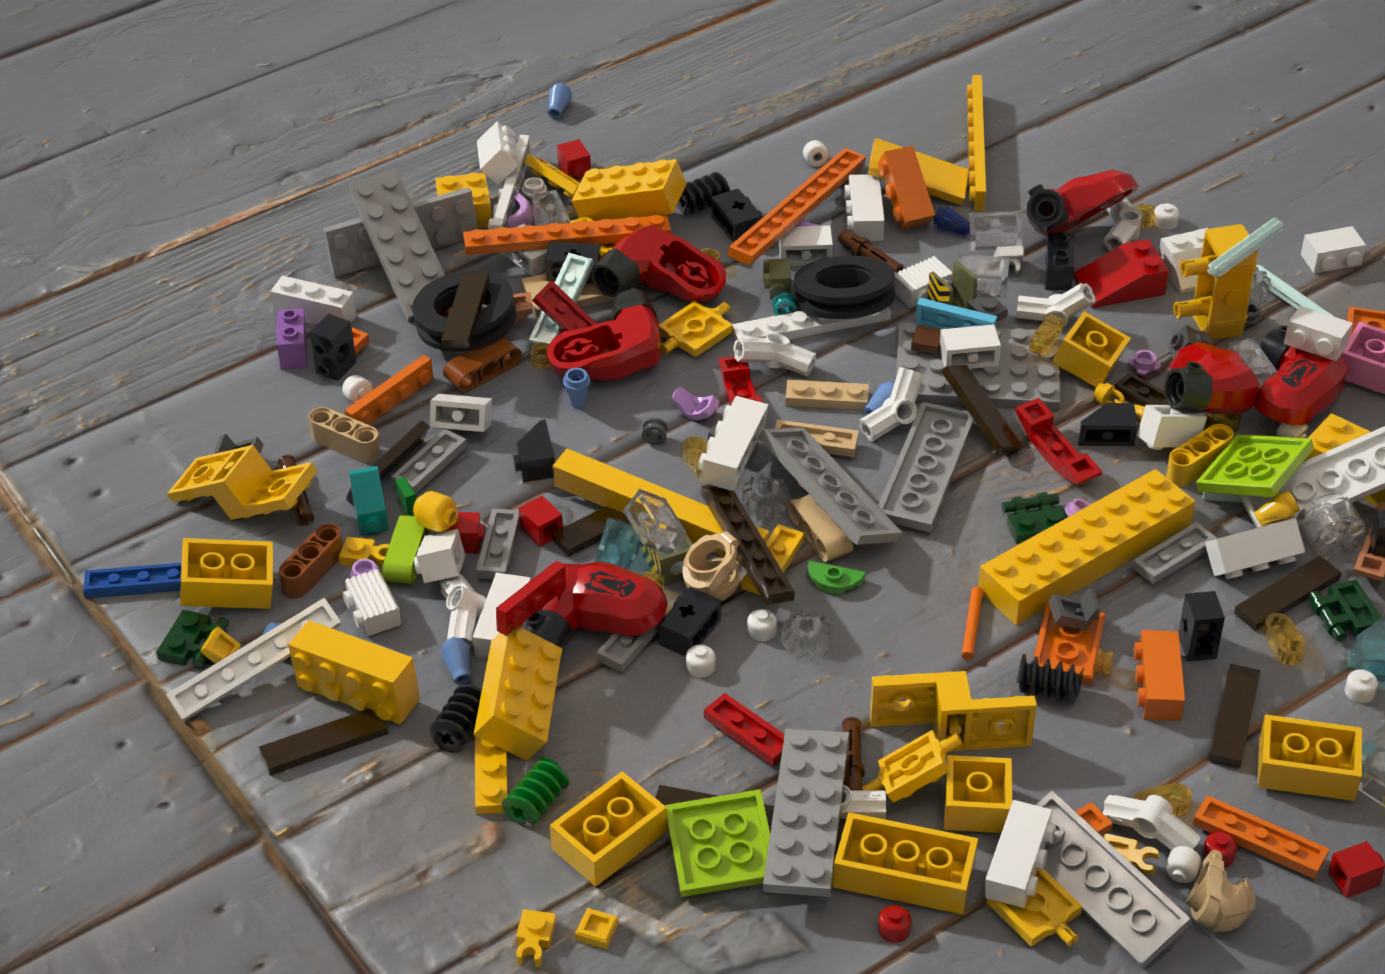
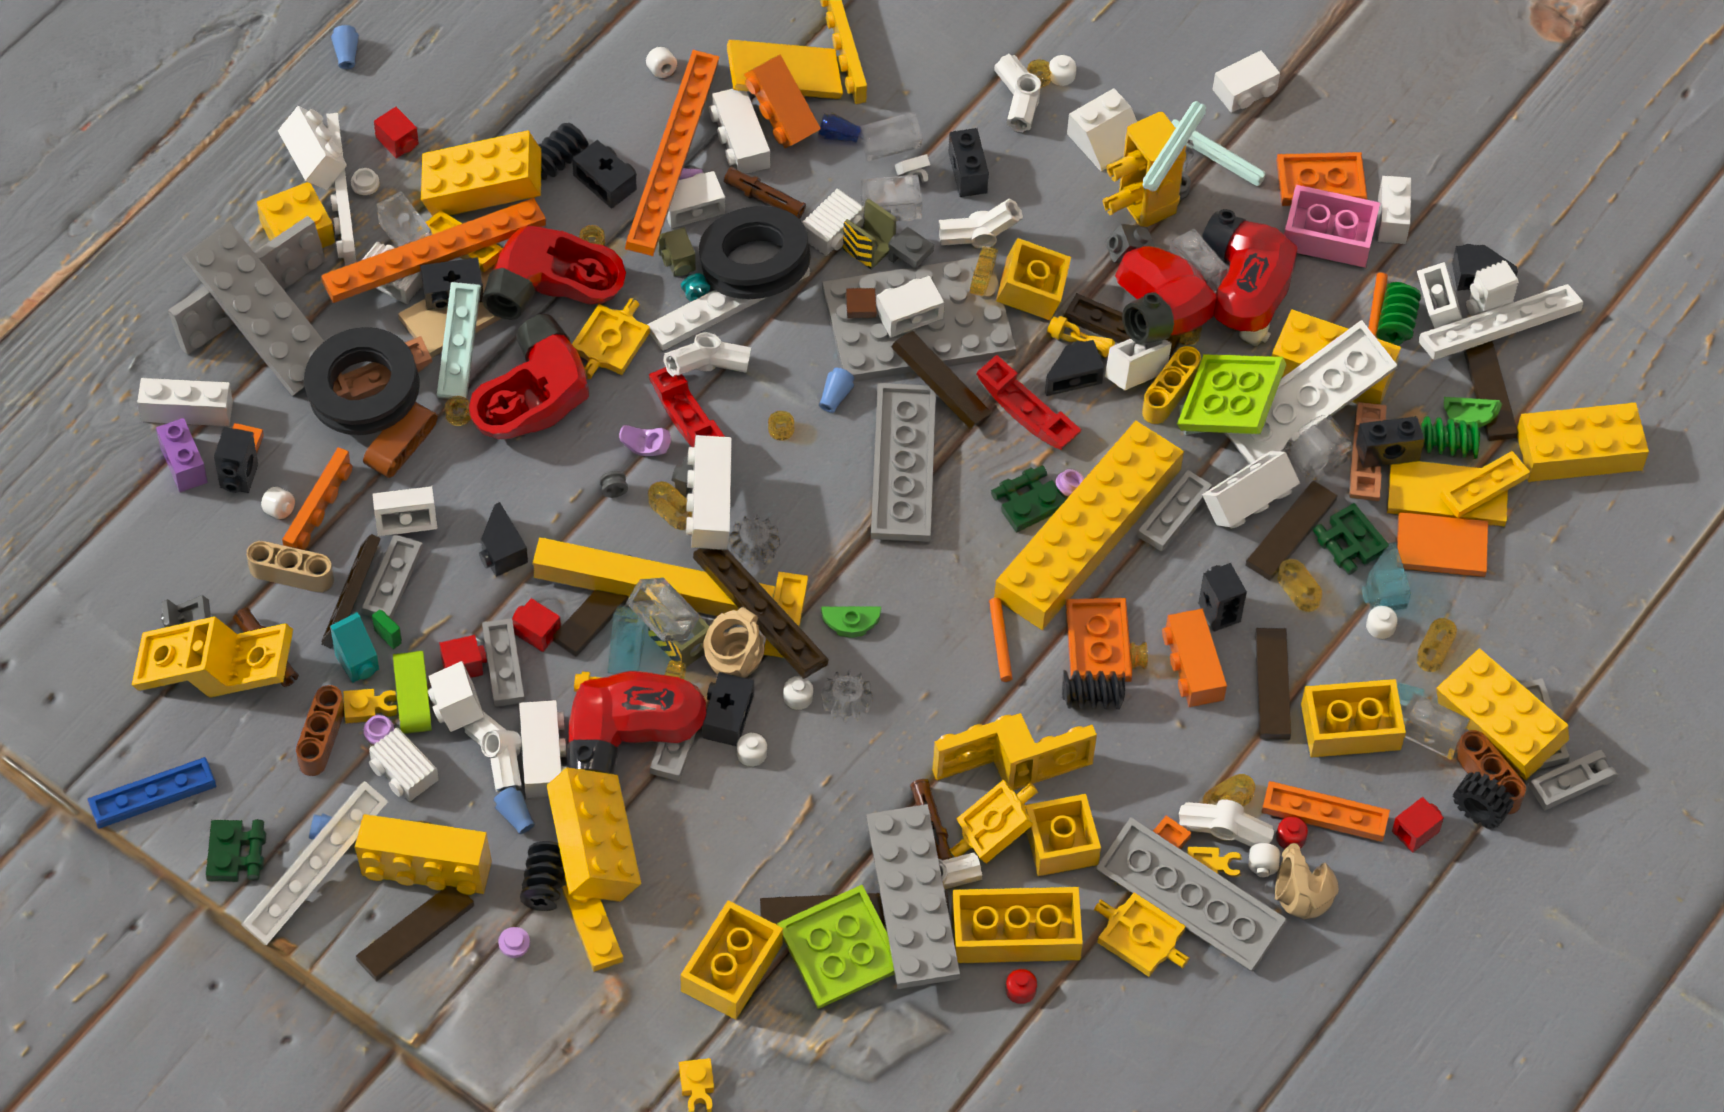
camera: 20 degrees left, 15 degrees up
yellow brick [180,538,273,609] -> none
yellow tile [200,627,241,664] -> none
yellow head [413,491,458,533] -> none
dark brown tile [441,273,490,348] -> none
red plate [496,560,567,636] -> none
green piece [502,757,570,824] -> none
lavender hair [506,193,534,228] -> none
yellow plate [524,154,580,199] -> none
red plate [532,280,597,332] -> none
medium blue cone [563,368,590,409] -> none
yellow tile [575,908,619,950] -> none
red plate [704,693,785,767] -> none
light grey plate [758,428,902,545] -> none
tan plate [774,420,859,457] -> none
tan plate [785,380,869,410] -> none
tan beam [787,494,853,562] -> none
white piece [859,367,923,441] -> none
medium azure plate [915,298,997,329] -> none
white brick [985,800,1056,908] -> none
red piece [1026,169,1139,237] -> none
dark grey bracket [1048,589,1101,631] -> none
red slope [1073,239,1169,308] -> none
lavender plate [1128,350,1161,376] -> none
yellow cone [1253,490,1300,527] -> none
white brick [1284,306,1353,361] -> none
none -> lavender plate [498,927,530,958]
none -> clear yellow bush [768,411,794,441]

